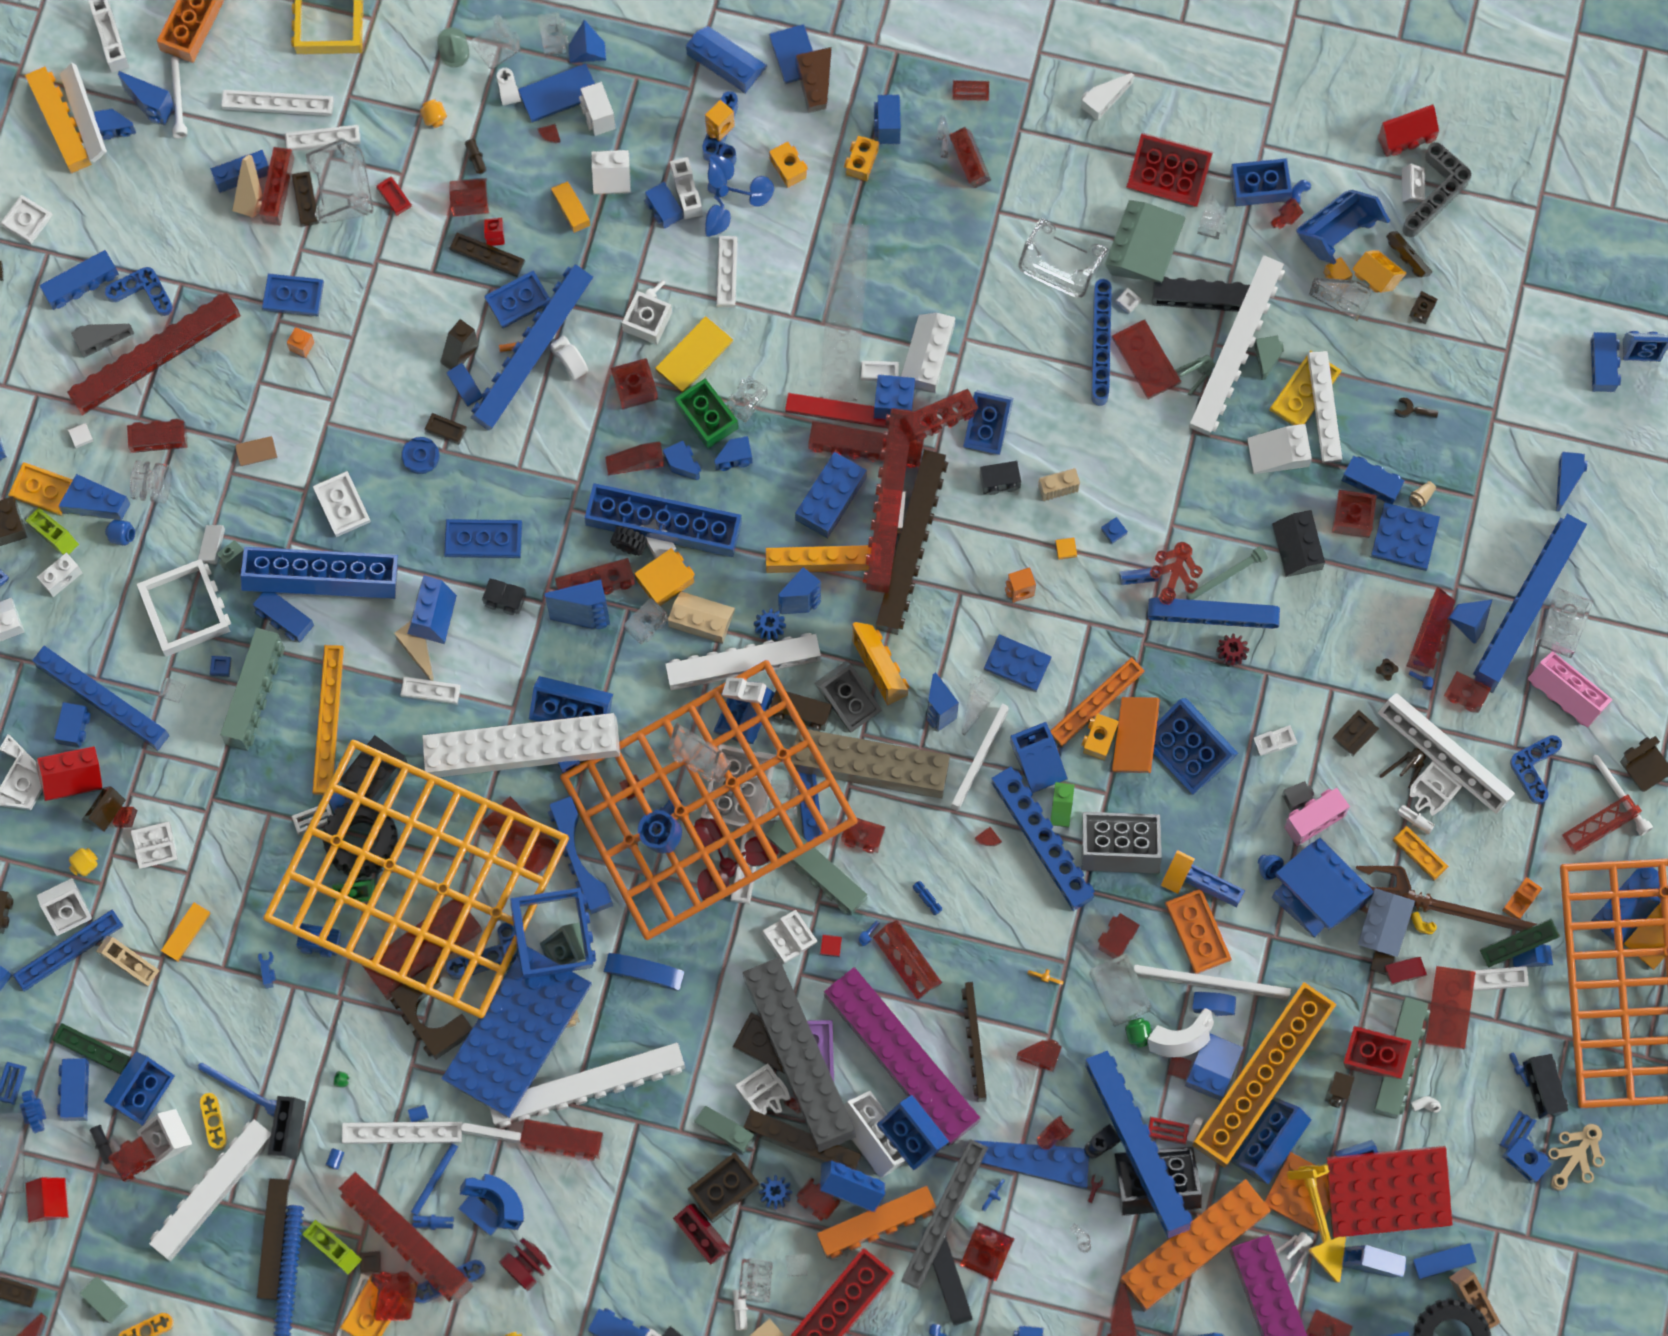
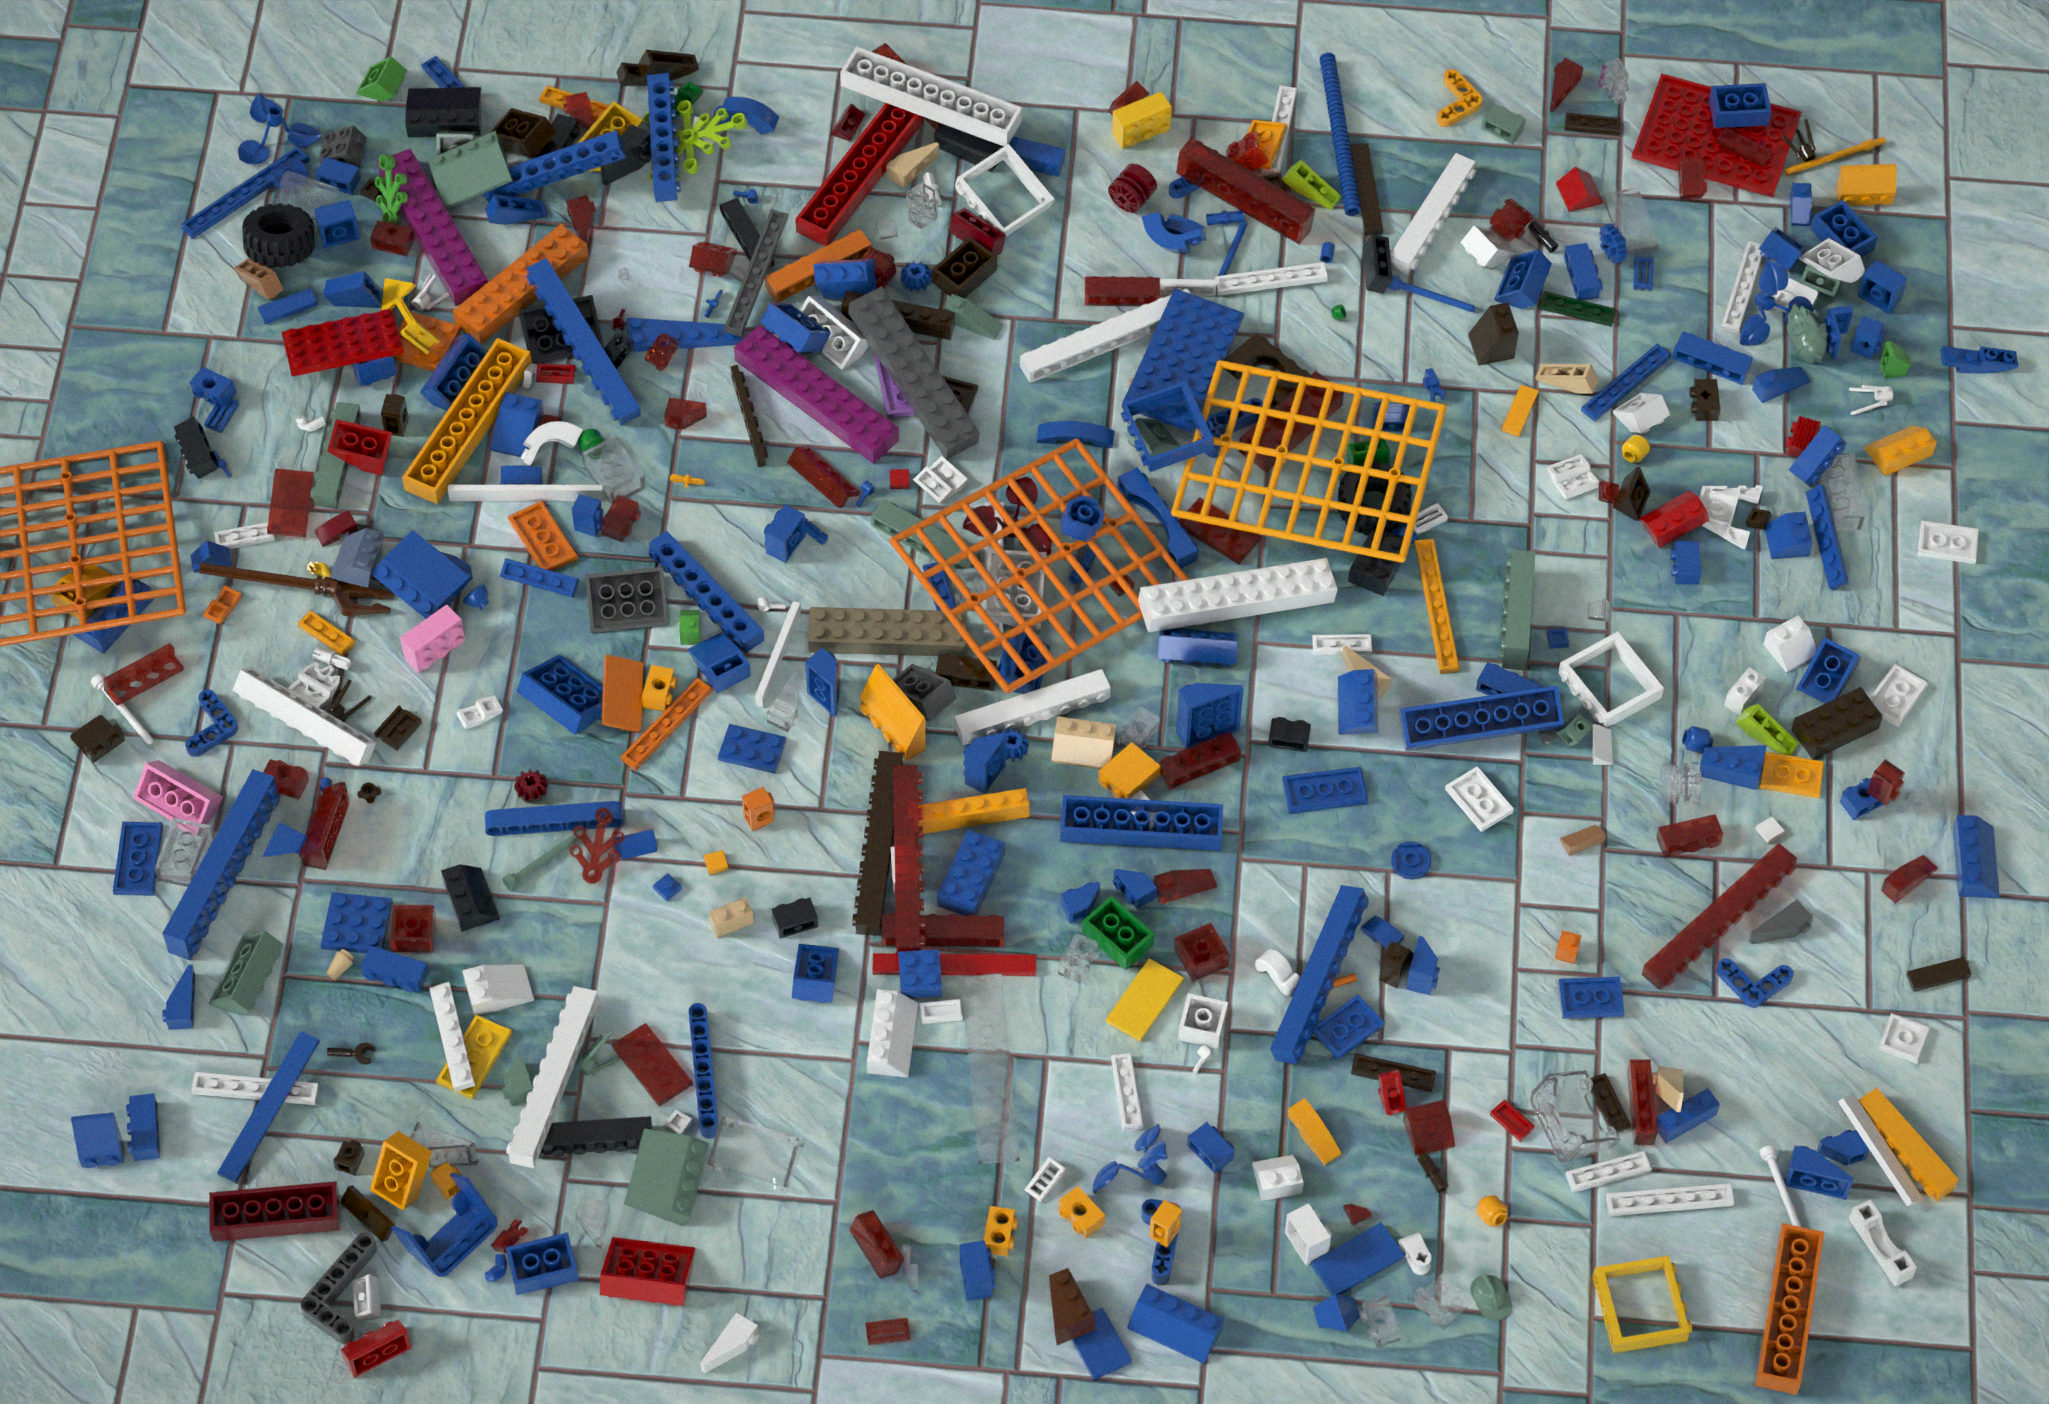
camera: 170 degrees right, 15 degrees down
blue brick [32,646,169,751] -> none
blue brick [39,250,119,310] -> none
yellow beam [200,1093,227,1150] -> none
blue hinge [408,1105,429,1122] -> none
dark brown tile [424,413,467,445] -> none
black tyre [610,526,648,556] -> none
clear slope [668,723,732,784] -> none
white arch [670,157,703,220] -> none
white slope [722,677,766,704] -> none
white plate [735,1063,791,1114] -> none
clear red brick [841,818,885,854] -> none
clear red brick [899,389,978,442] -> none
clear red tile [975,827,1002,846] -> none
light orange slope [1160,850,1195,894] -> none
dark grey brick [1282,781,1314,812] -> none
dark green plate [1480,918,1560,968] -> none
tan plant [1547,1124,1605,1191] -> none
none -> blue tile [113,821,163,896]
none -> white plate [191,1072,319,1105]
none -> sand green slope [209,931,283,1015]
none -> dark red brick [209,1181,340,1242]
none -> blue tile [217,1031,320,1184]
none -> blue brick [572,494,605,537]
none -> white hand [757,597,786,612]
none -> blue brick [764,505,806,563]
none -> white window [955,144,1054,237]
none -> white slope [1024,1156,1067,1202]
none -> blue slope [1406,936,1440,996]
none -> dark brown slope [1468,302,1519,365]

